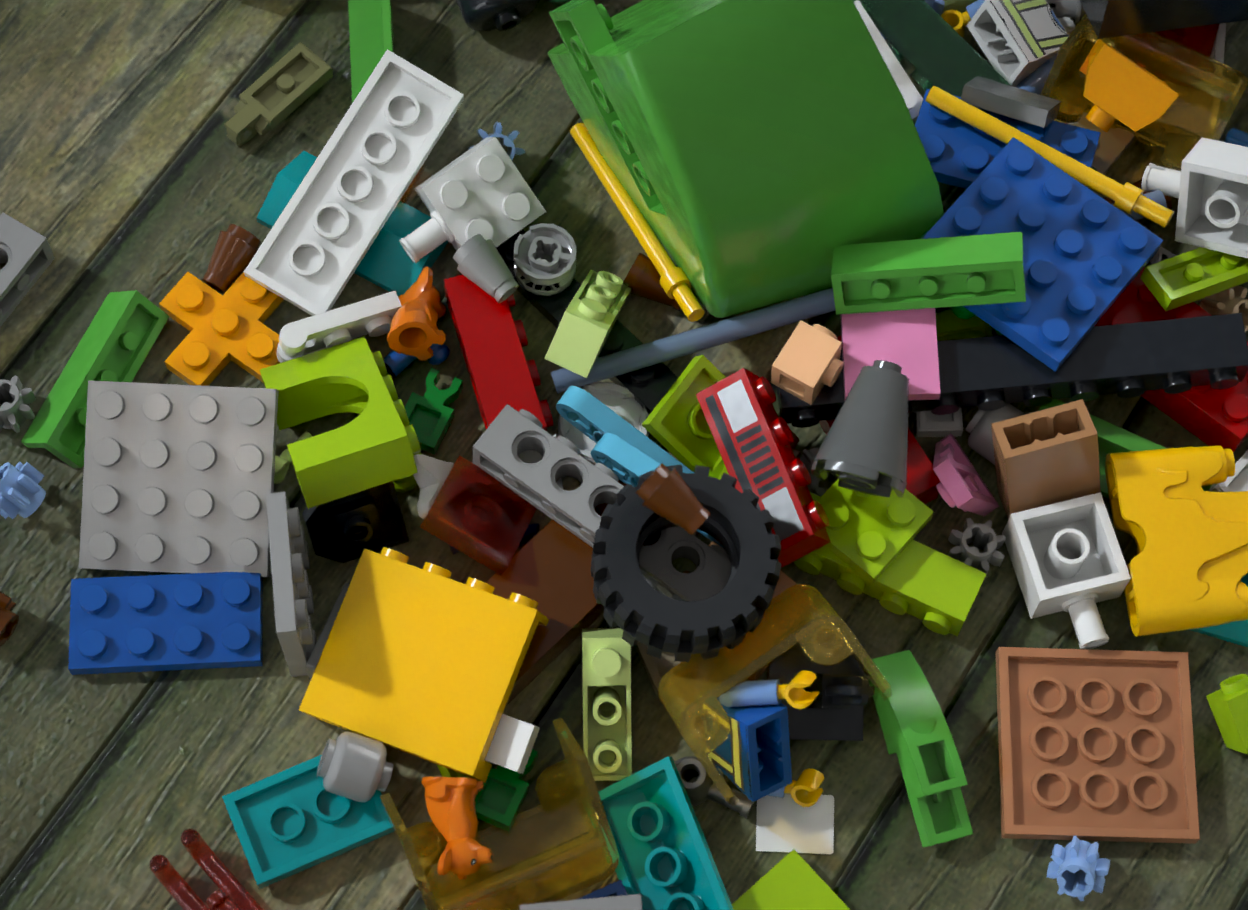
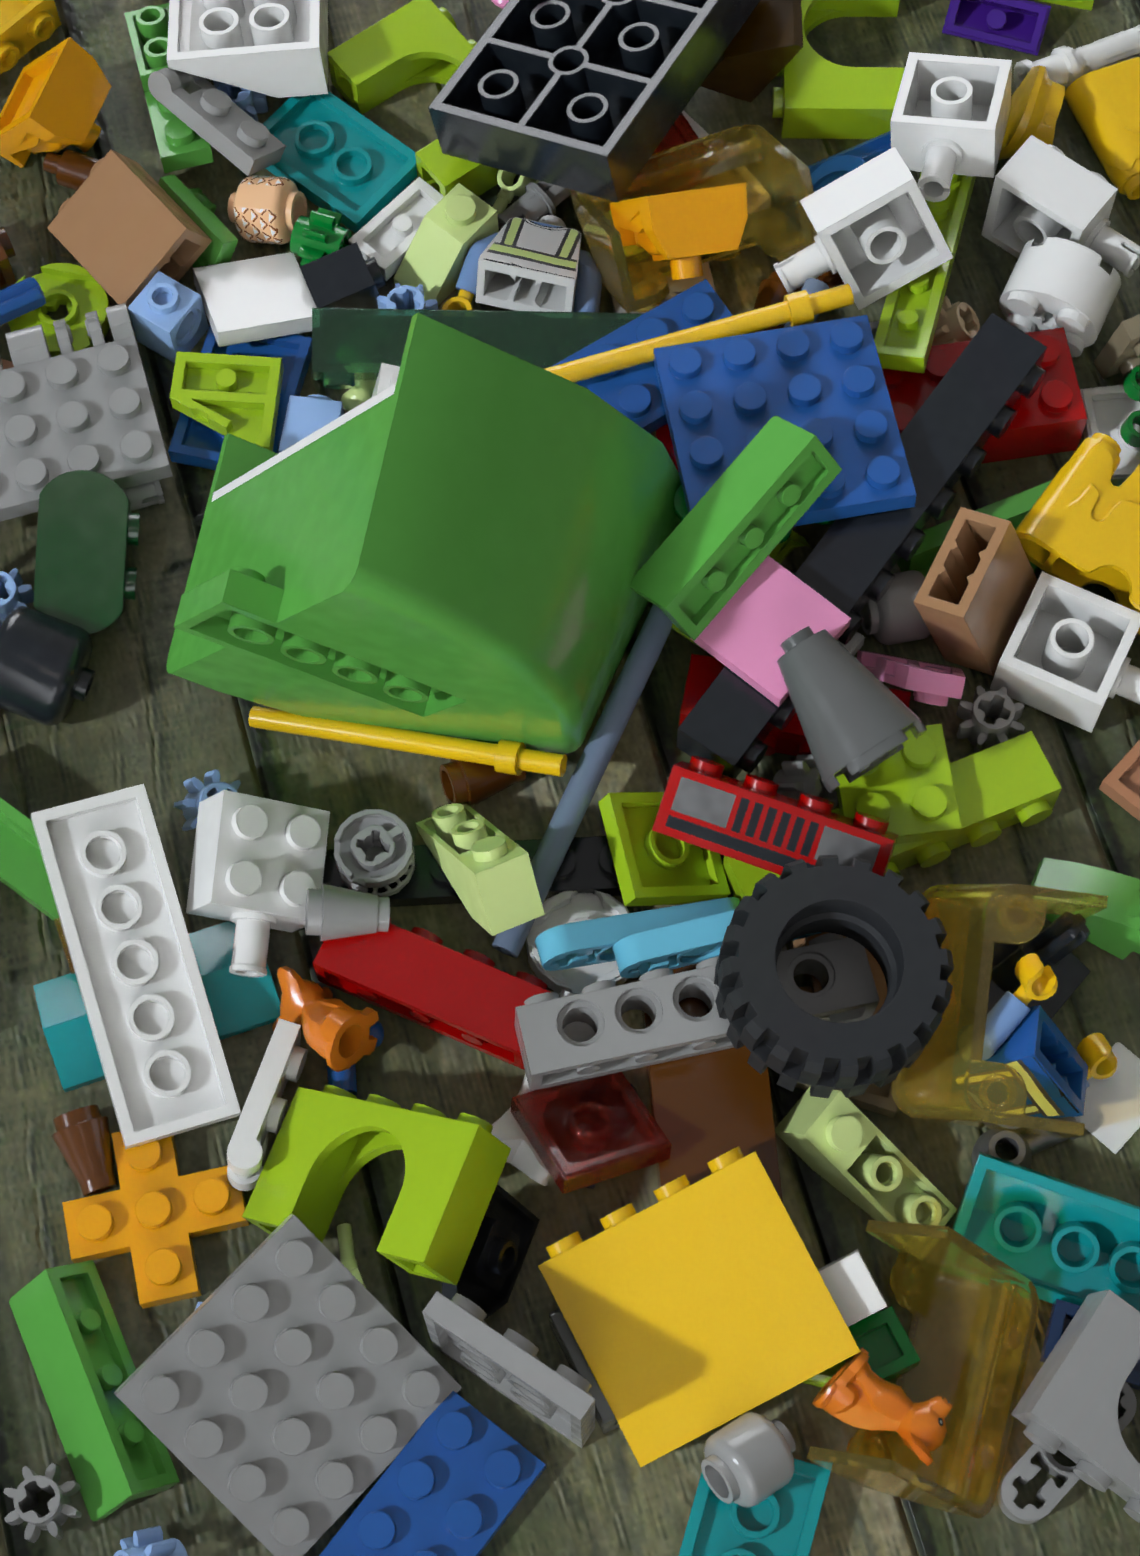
camera: 45 degrees left, 0 degrees up
green plate [404,367,463,455] -> none
reddish brown cone [635,463,711,535] -> none
light nougat brick [771,320,844,405] -> none
dark grey tile [961,76,1061,128] -> none

